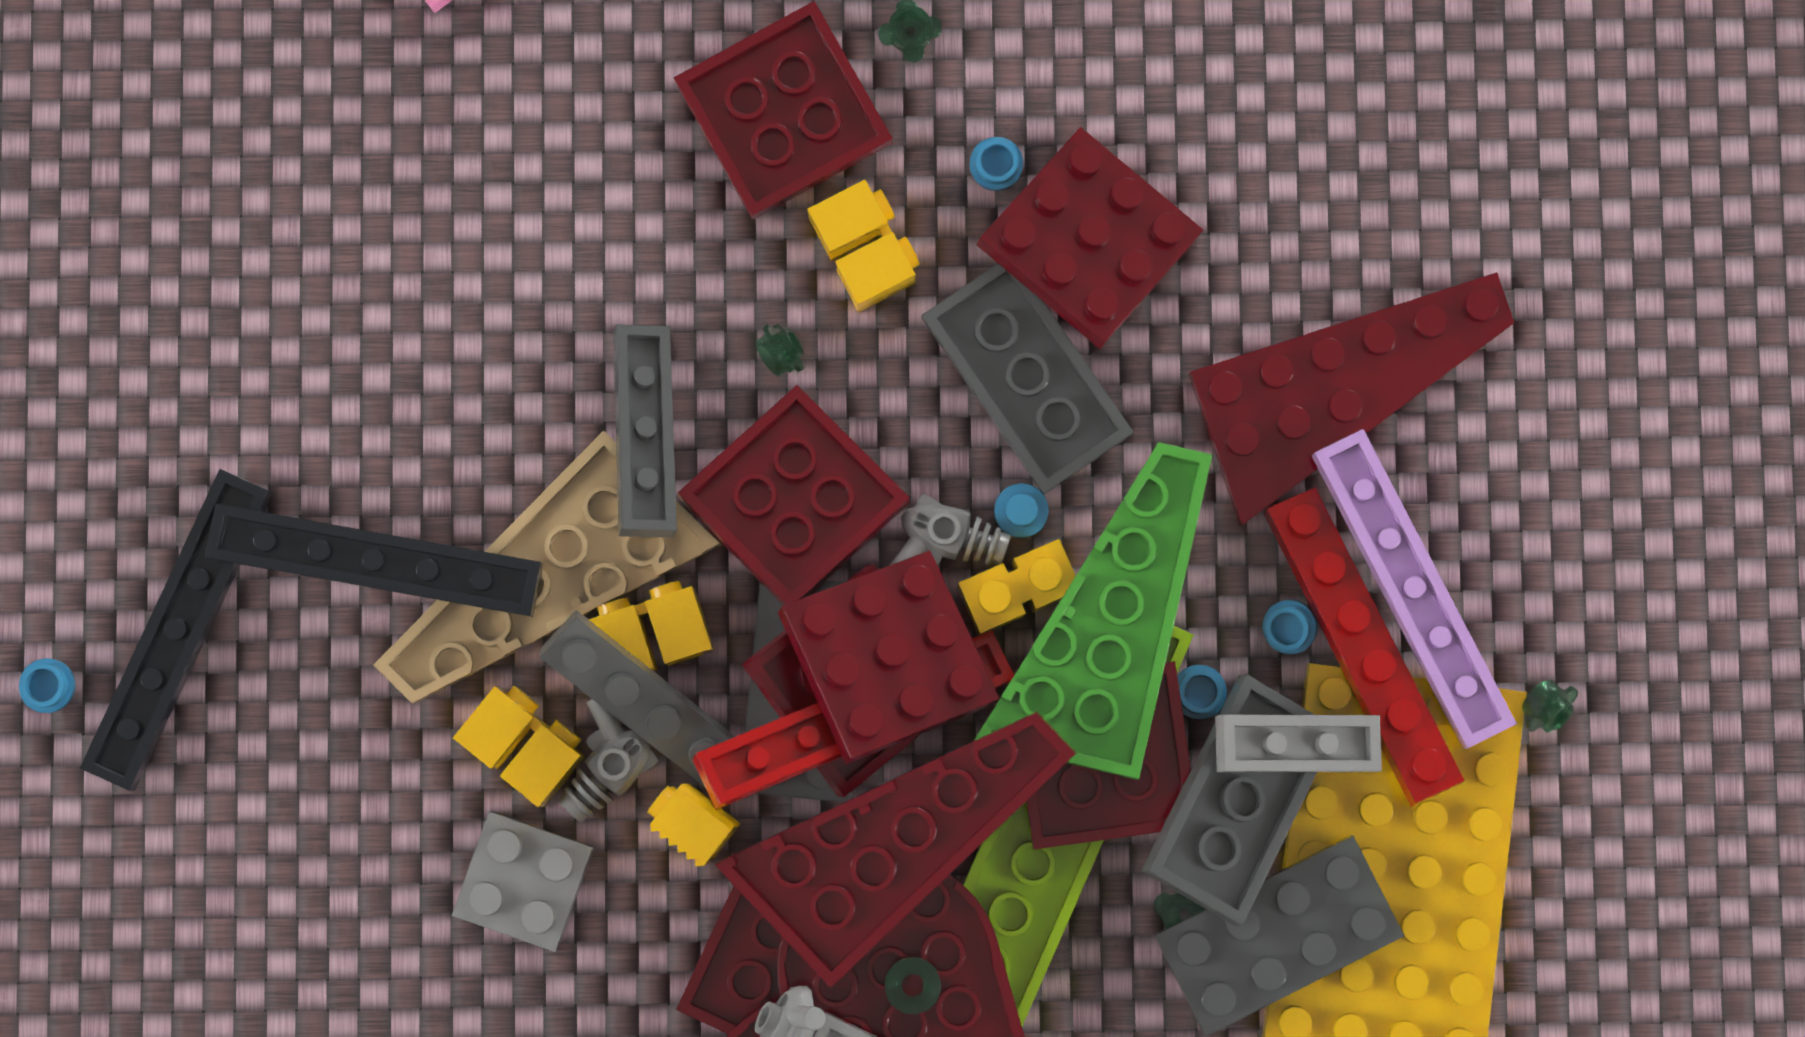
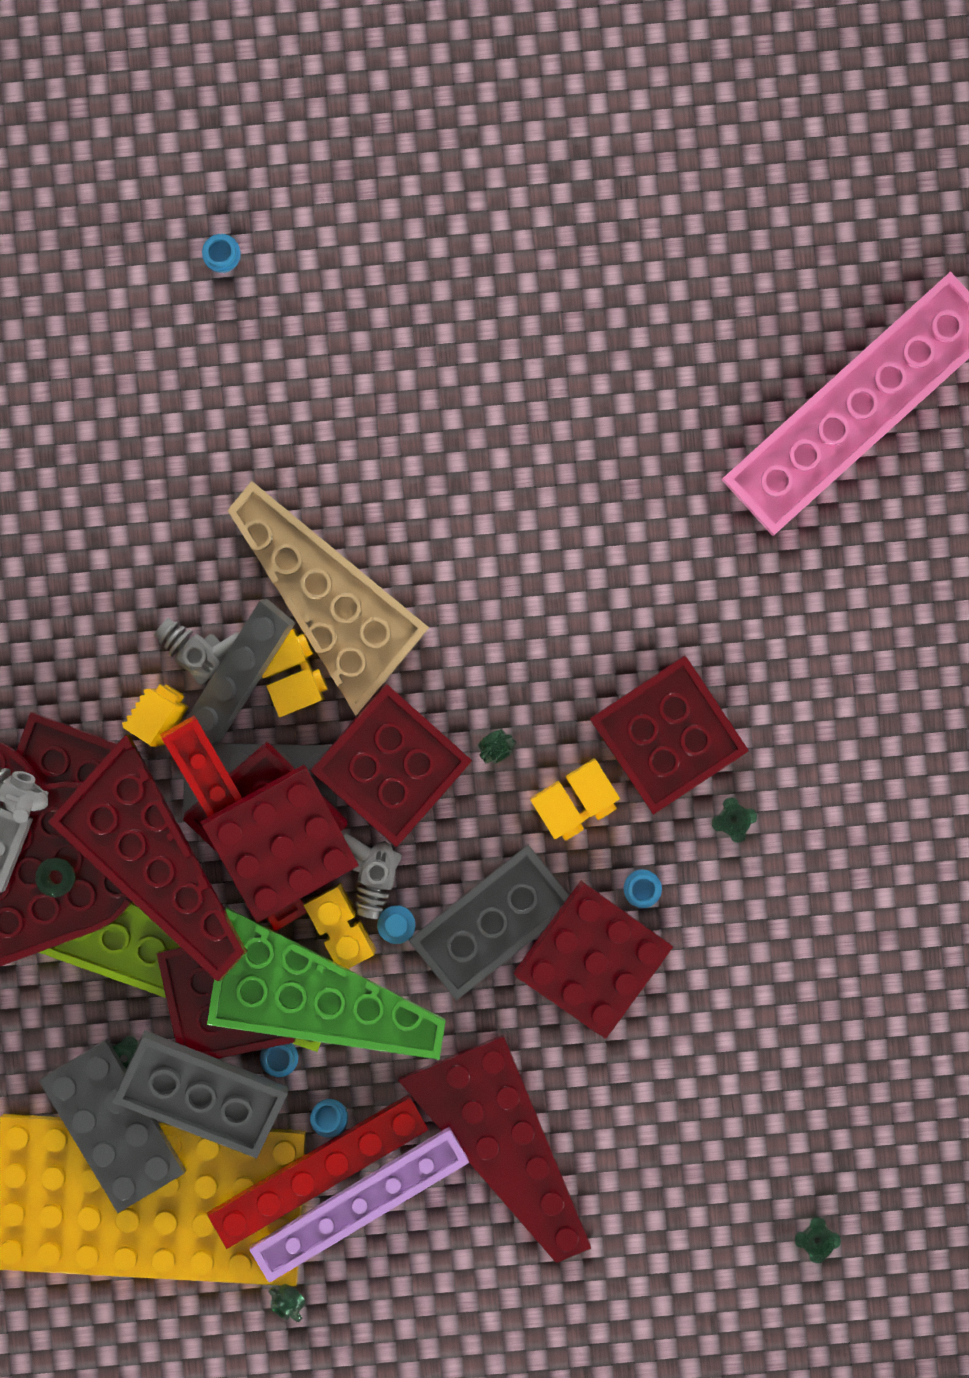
camera: 85 degrees right, 5 degrees up
black plate [80,469,273,791] -> none
black plate [205,503,543,617] -> none
light grey plate [452,811,594,952] -> none
yellow piece [453,685,586,807] -> none
dark grey plate [613,324,677,538] -> none
light grey plate [1215,715,1382,772] -> none

